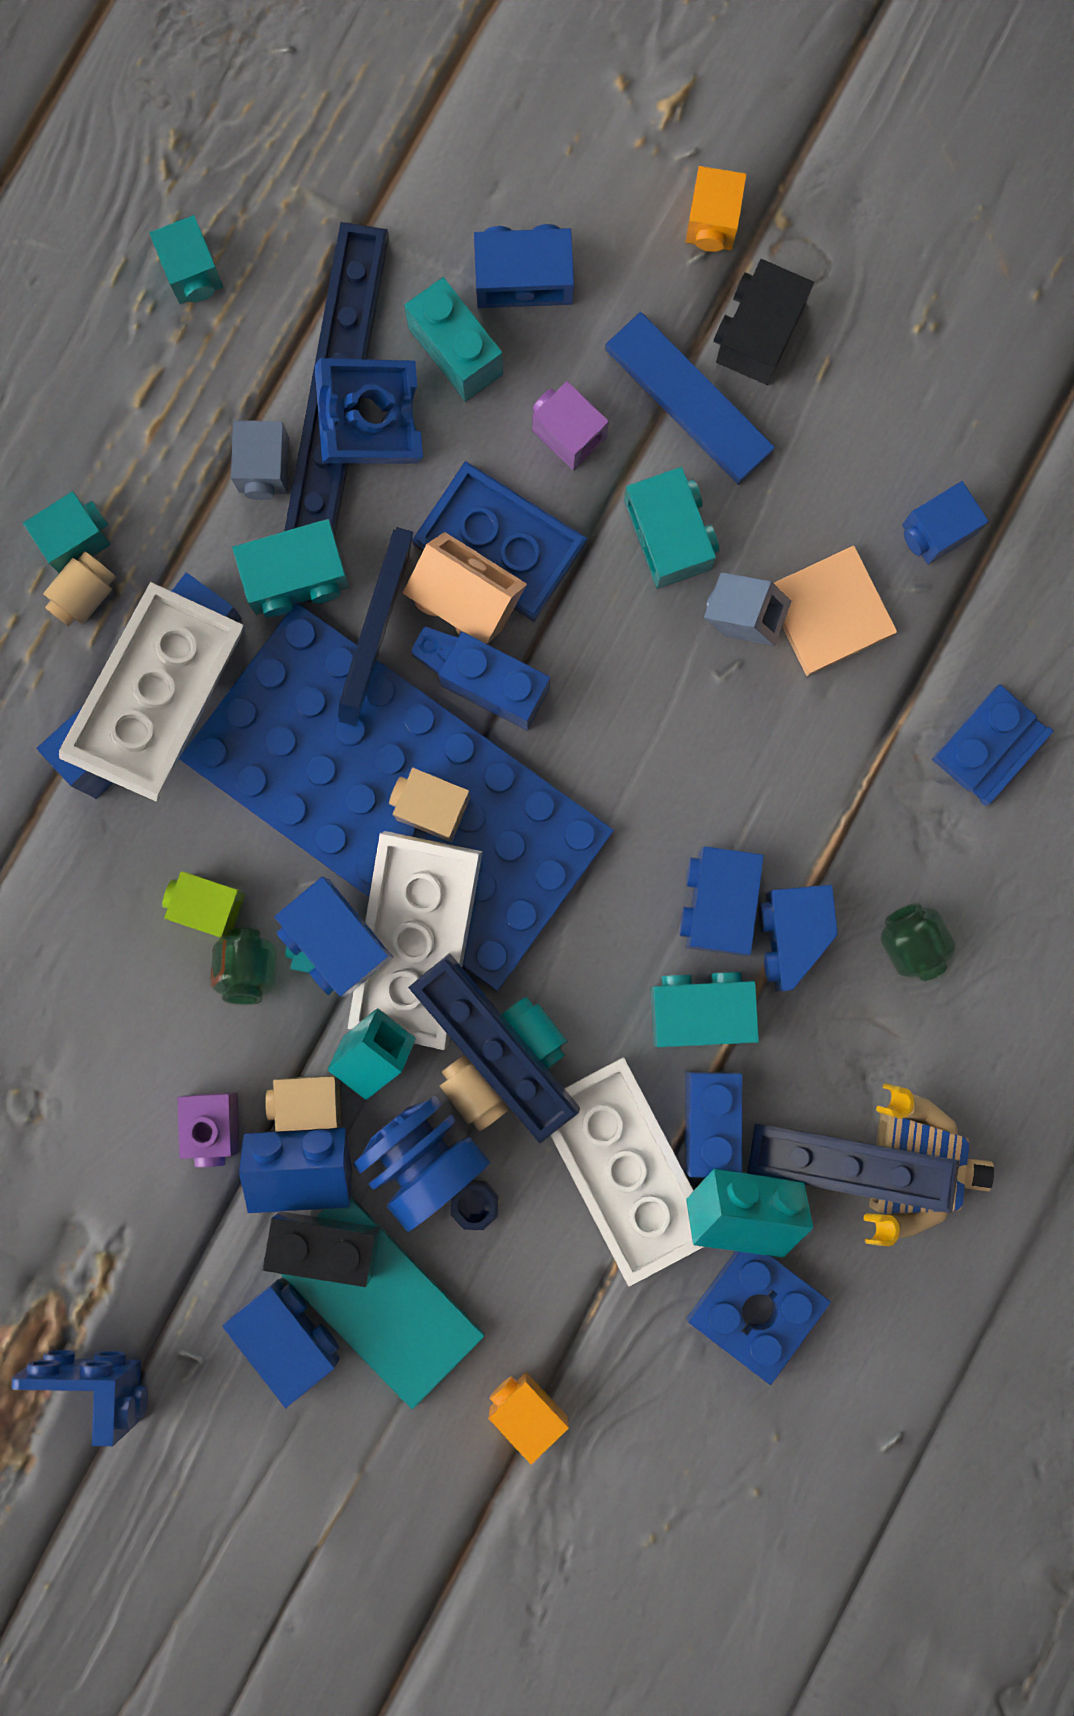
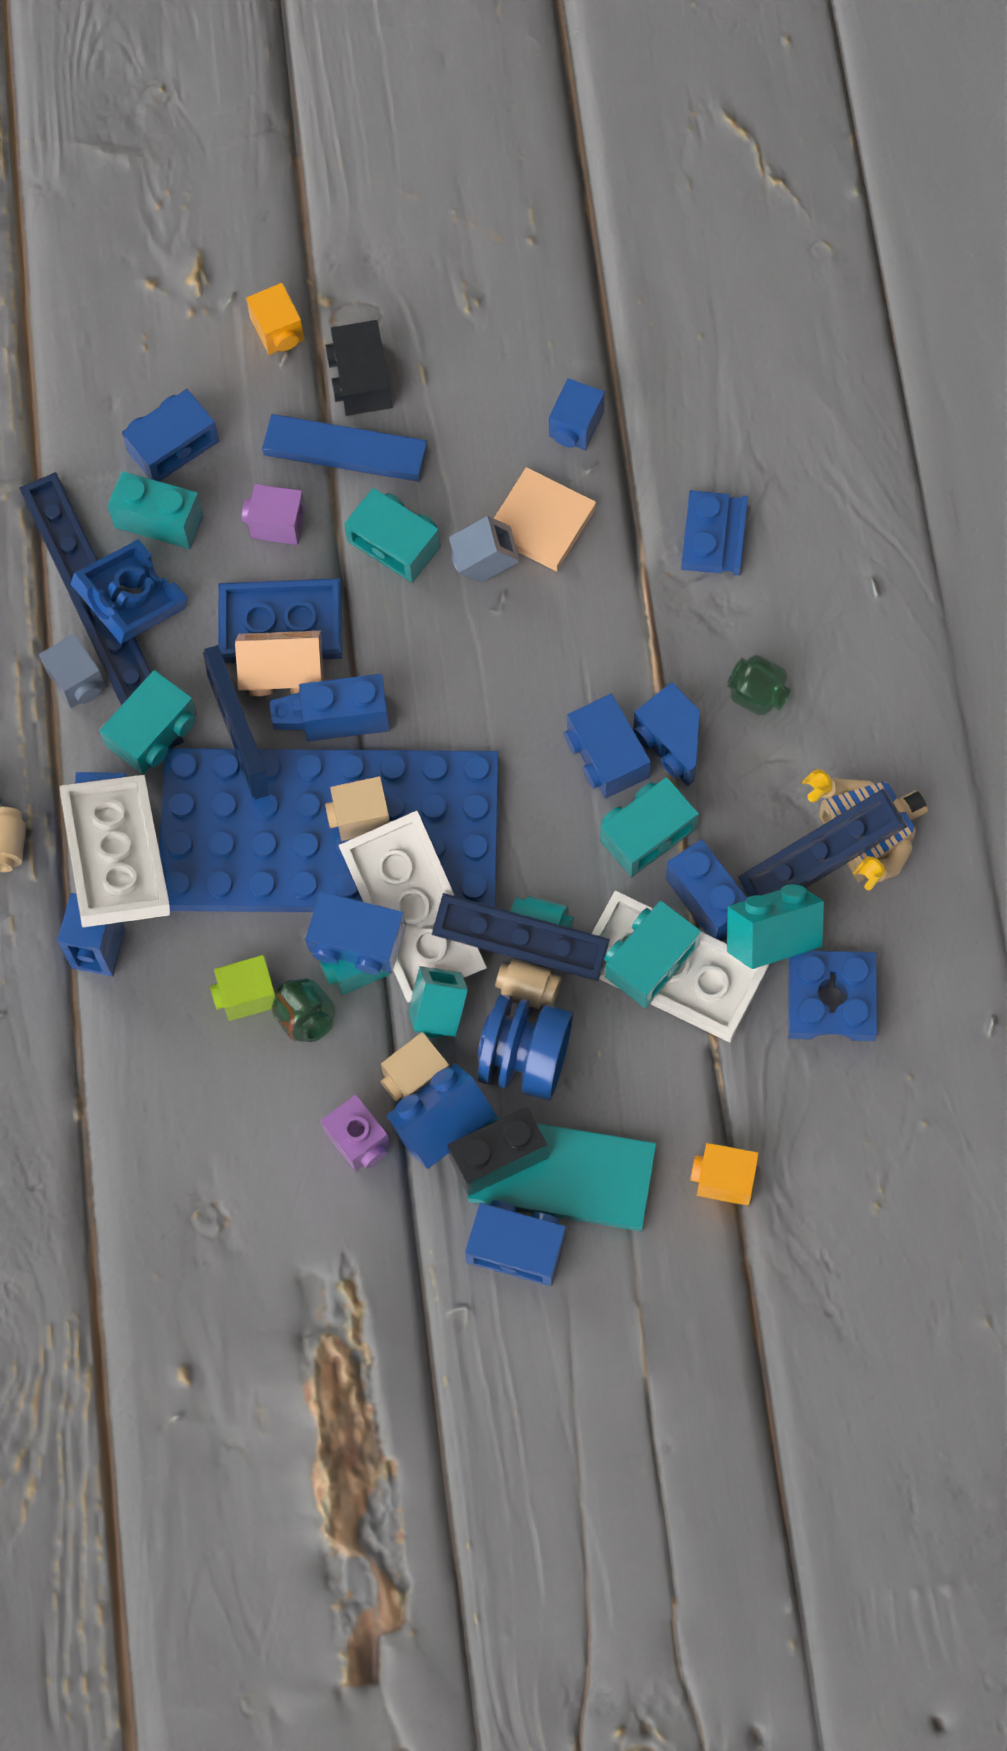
camera: 30 degrees left, 15 degrees down
blue bracket [11,1350,148,1447] -> none
dark blue tile [451,1180,499,1230] -> none
none -> teal brick [604,900,701,1009]

